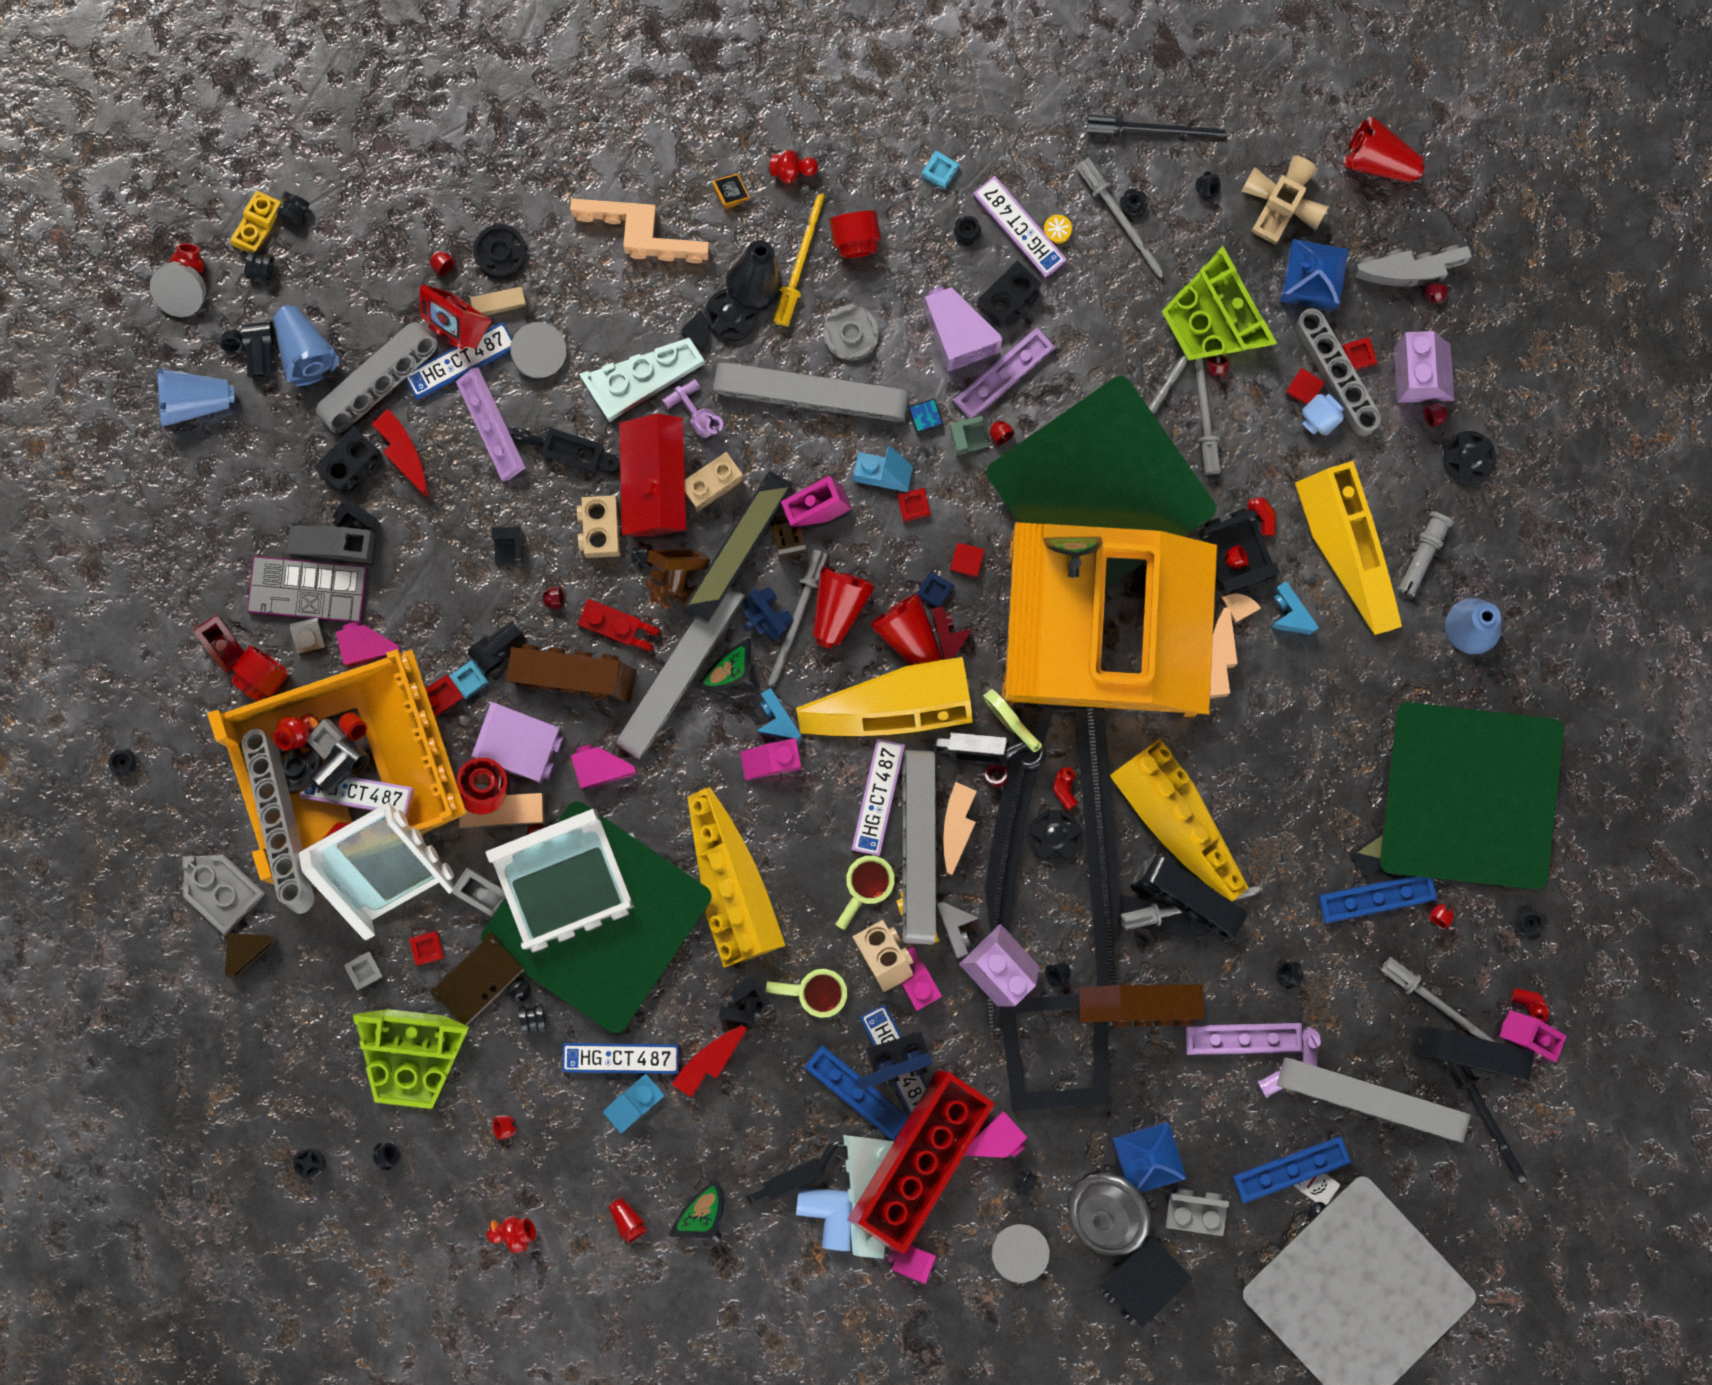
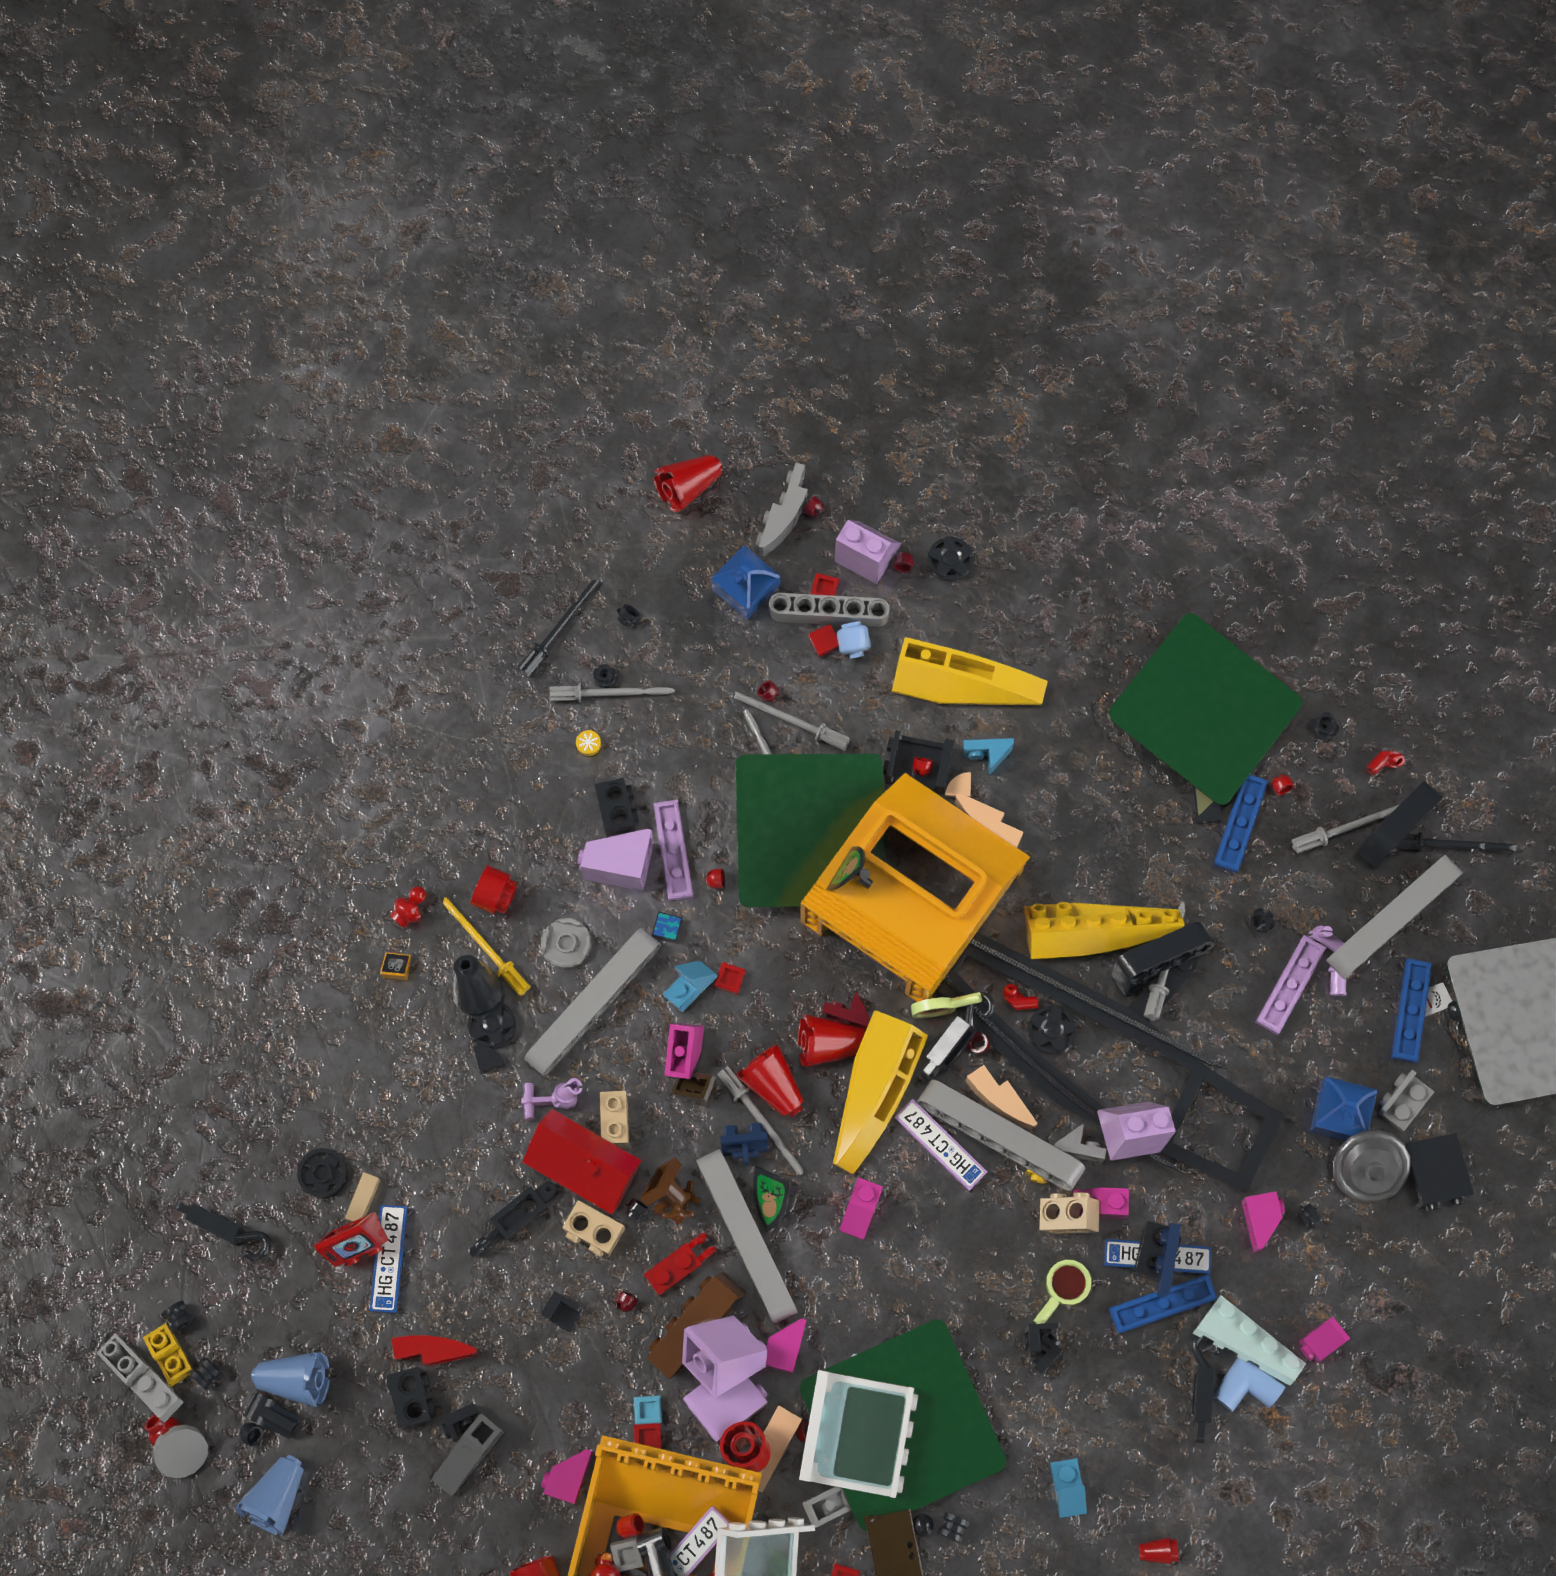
camera: 55 degrees left, 10 degrees down
tile [247,556,368,624] -> none
light grey plate [290,618,325,654] -> none
light grey beam [316,322,437,433] -> none
red hinge [430,251,455,276] -> none
lavender tile [456,367,525,482] -> none
black piece [467,621,528,675] -> none
light grey tile [510,322,566,379] -> none
tile [562,1043,679,1074] -> none
light nougat bracket [570,199,710,263] -> none
light aqua wing [579,338,705,422] -> none
shield [669,1179,725,1243] -> none
red slope [671,1025,747,1097] -> none
olive tile [683,470,794,625] -> none
yellow wedge [687,787,786,968] -> none
dark azure slope [757,688,802,742] -> none
piece [835,856,895,931] -> none
red brick [847,1070,995,1254] -> none
dark blue tile [917,571,954,608] -> none
medium azure tile [921,150,960,190] -> none
sand green panel [949,416,989,456] -> none
red tile [950,542,985,578] -> none
black plate [954,216,981,243] -> none
tile [973,176,1067,279] -> none
light grey tile [991,1224,1050,1283] -> none
black hinge [1045,961,1071,986] -> none
reddish brown wedge [1079,984,1204,1027] -> none
lime wedge [1162,246,1277,361] -> none
tan brick [1241,156,1329,245] -> none
red arm [1247,497,1276,537] -> none
light grey pin [1398,511,1454,597] -> none
medium blue cone [1445,598,1502,655] -> none
dark pink slope [1499,1010,1567,1062] -> none
none -> light grey slope [97,1333,184,1423]
none -> black piece [173,1201,271,1261]
none -> lavender slope [682,1315,767,1398]

